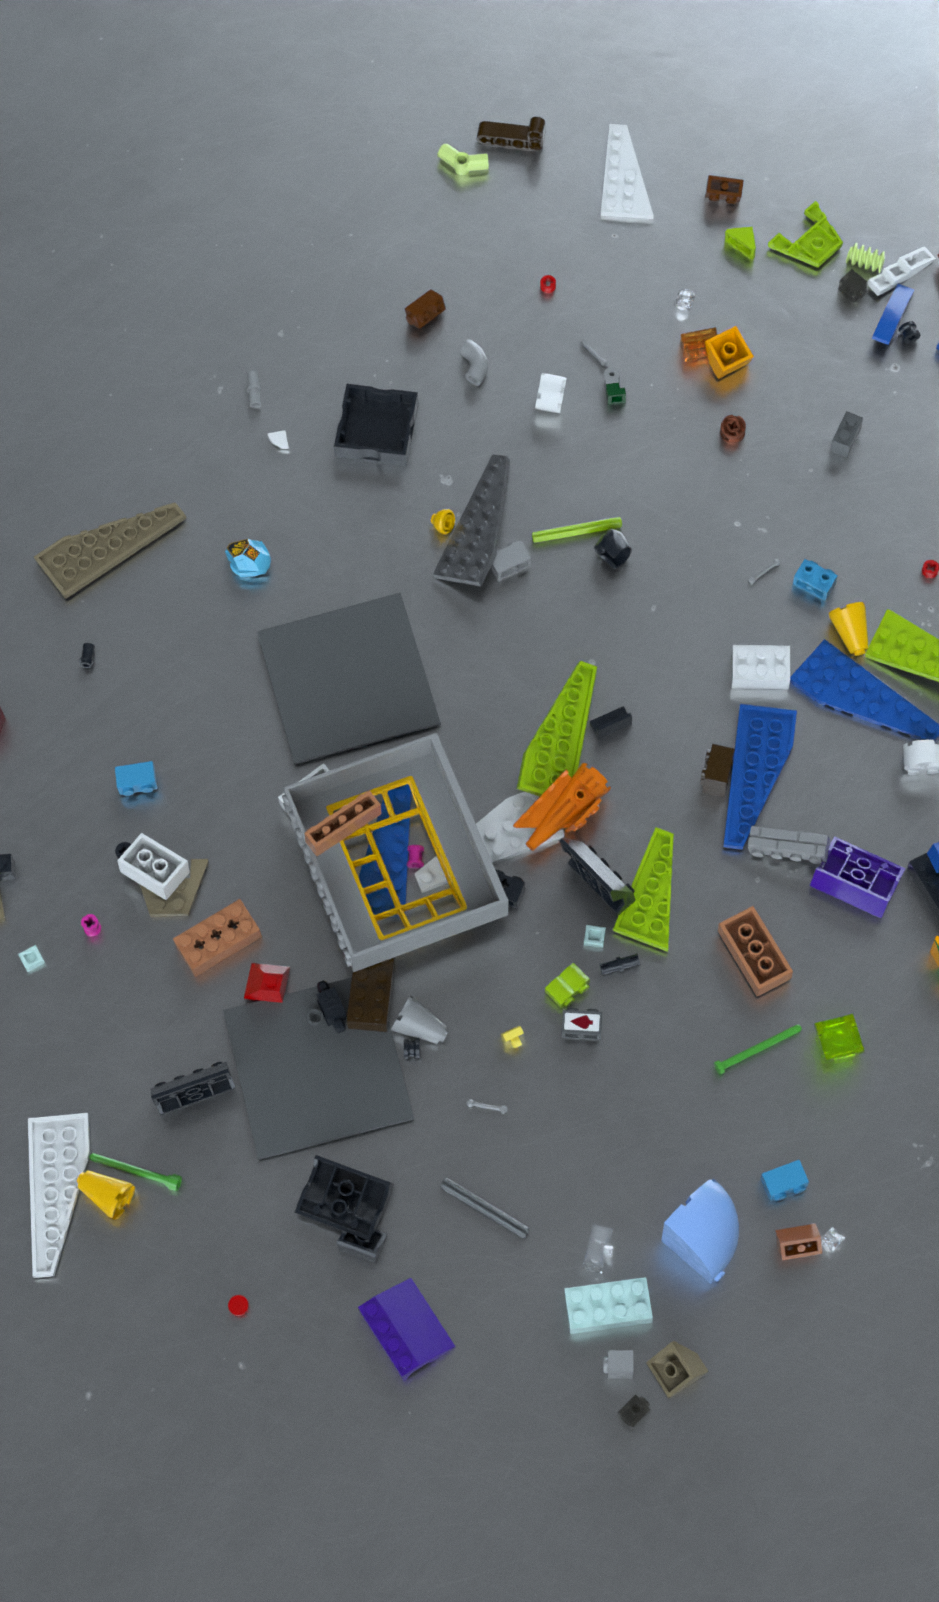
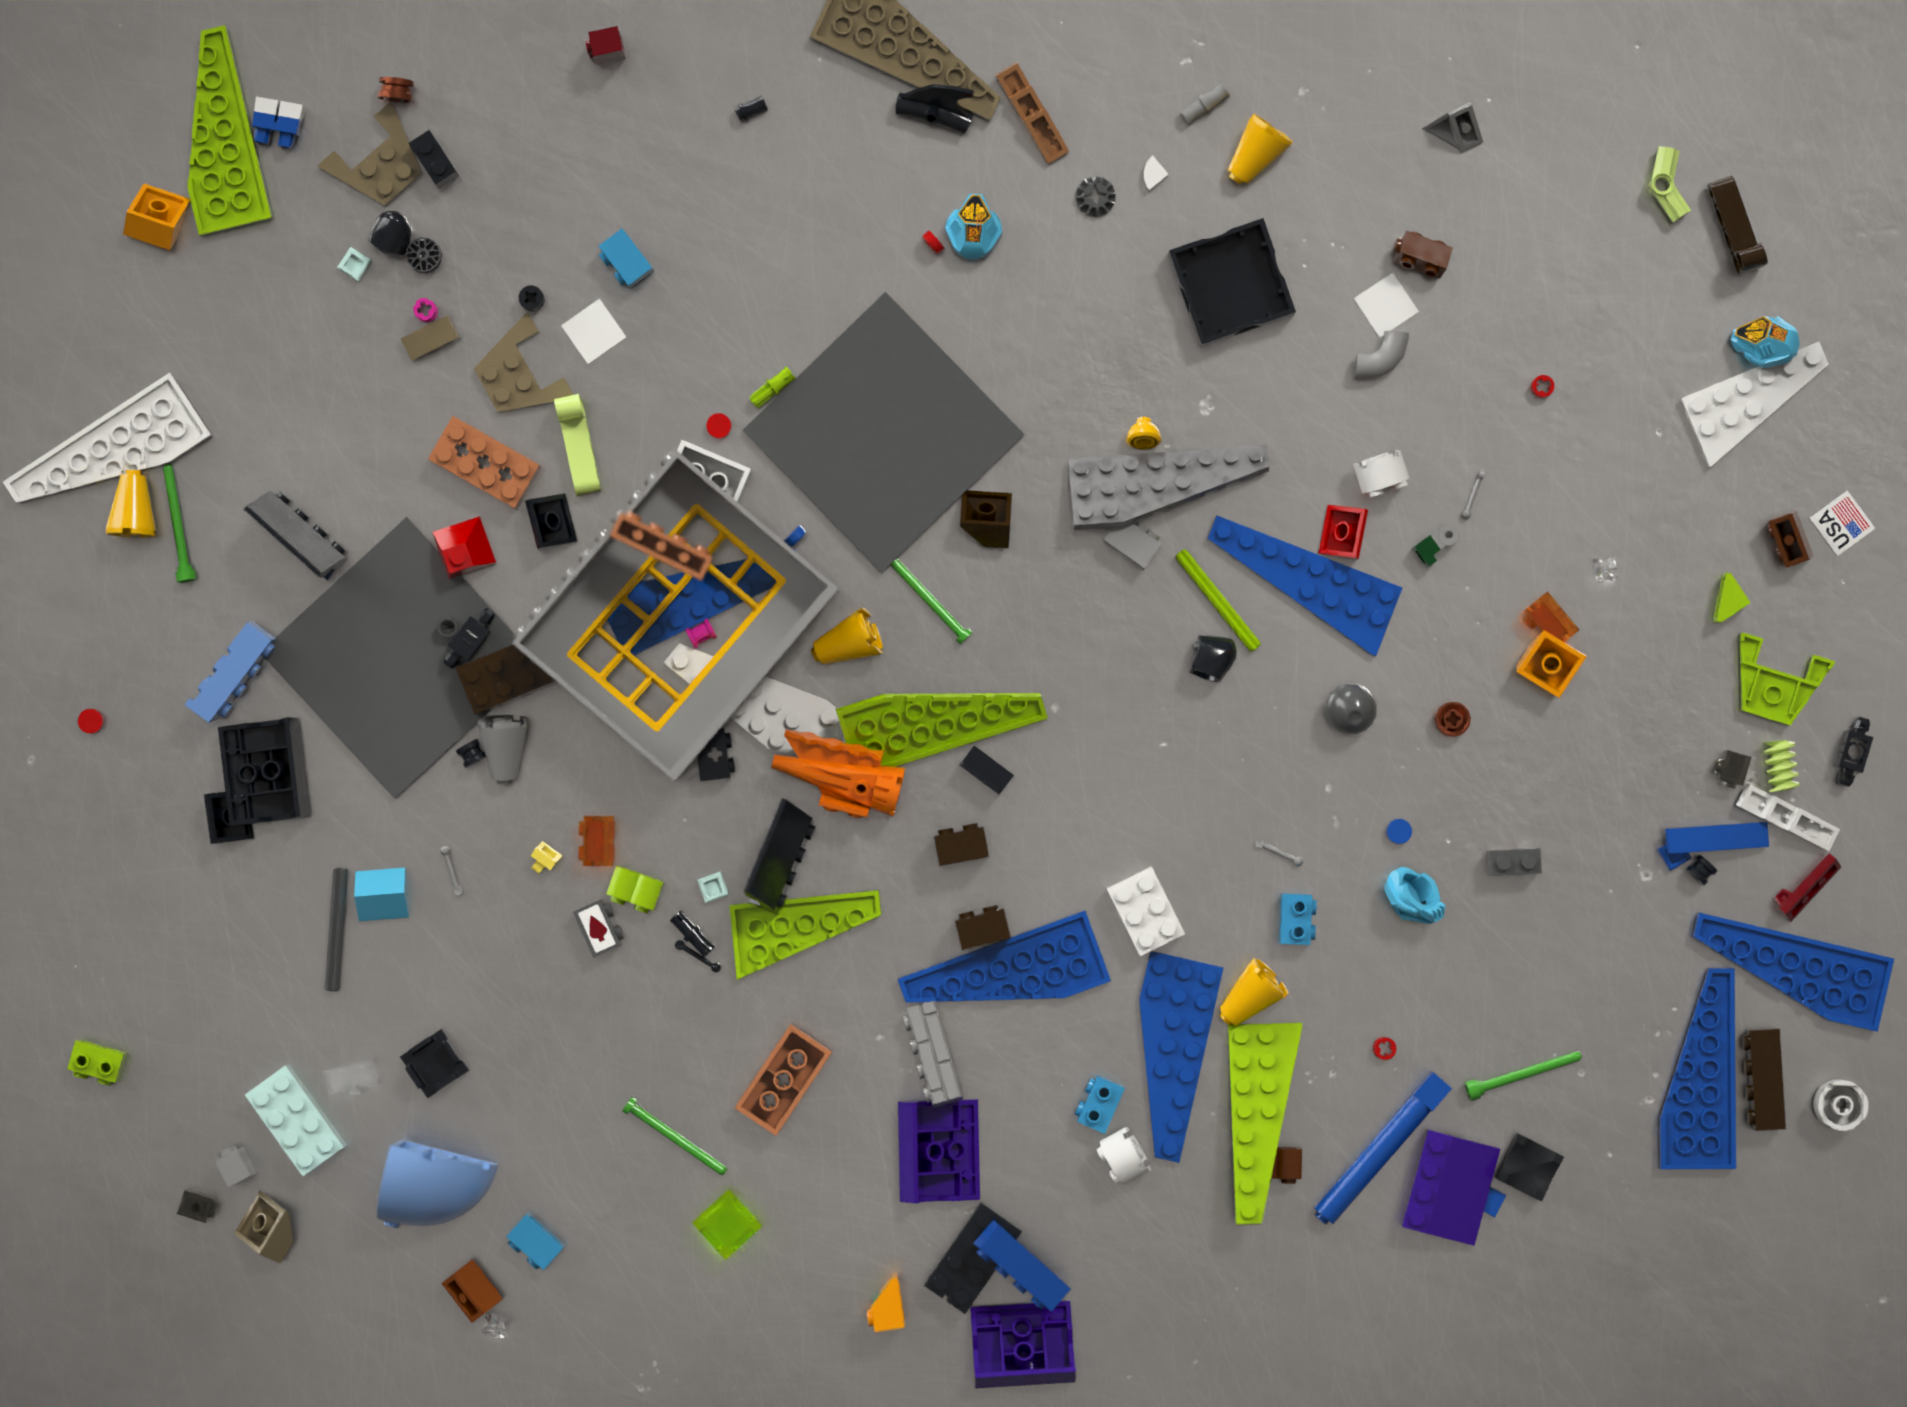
camera: 60 degrees right, 20 degrees up
white brick [117,833,190,900] -> none
dark purple piece [358,1278,455,1381] -> none
none -> lime brick [67,1040,128,1086]
none -> medium blue wedge [185,621,277,723]
none -> medium azure slope [354,868,409,921]
none -> black piece [368,211,411,257]
none -> black panel [400,1029,470,1098]
none -> dark tan slope [401,315,459,361]
none -> wheel [406,237,442,274]
none -> black slope [525,493,577,551]
none -> yellowish green beam [554,394,601,496]
none -> white sticker [561,299,626,364]
none -> clear orange hinge [578,816,615,866]
none -> black hinge [675,940,721,972]
none -> red tile [706,413,732,439]
none -> lime axle [749,367,796,408]
none -> yellow cone [811,608,883,665]
none -> bright green bar [890,558,973,644]
none -> black pin [896,84,974,135]
none -> red tile [922,230,945,254]
none -> dark brown brick [934,823,989,866]
none -> dark brown slope [960,490,1012,548]
none -> medium nougat slope [995,63,1069,164]
none -> dark azure brick [1074,1075,1125,1134]
none -> dark grey gear [1076,176,1116,216]
none -> blue wing [1207,515,1403,656]
none -> yellow cone [1228,114,1293,185]
none -> red slope [1318,505,1368,561]
none -> dark grey piece [1326,683,1377,734]
none -> white sticker [1354,273,1419,337]
none -> medium azure helmet [1384,867,1445,924]
none -> blue tile [1386,819,1412,844]
none -> light grey slope [1422,103,1483,152]
none -> blue tile [1657,844,1692,871]
none -> medium azure helmet [1730,316,1800,368]
none -> sticker [1810,490,1875,556]
none -> black piece [1835,717,1874,787]

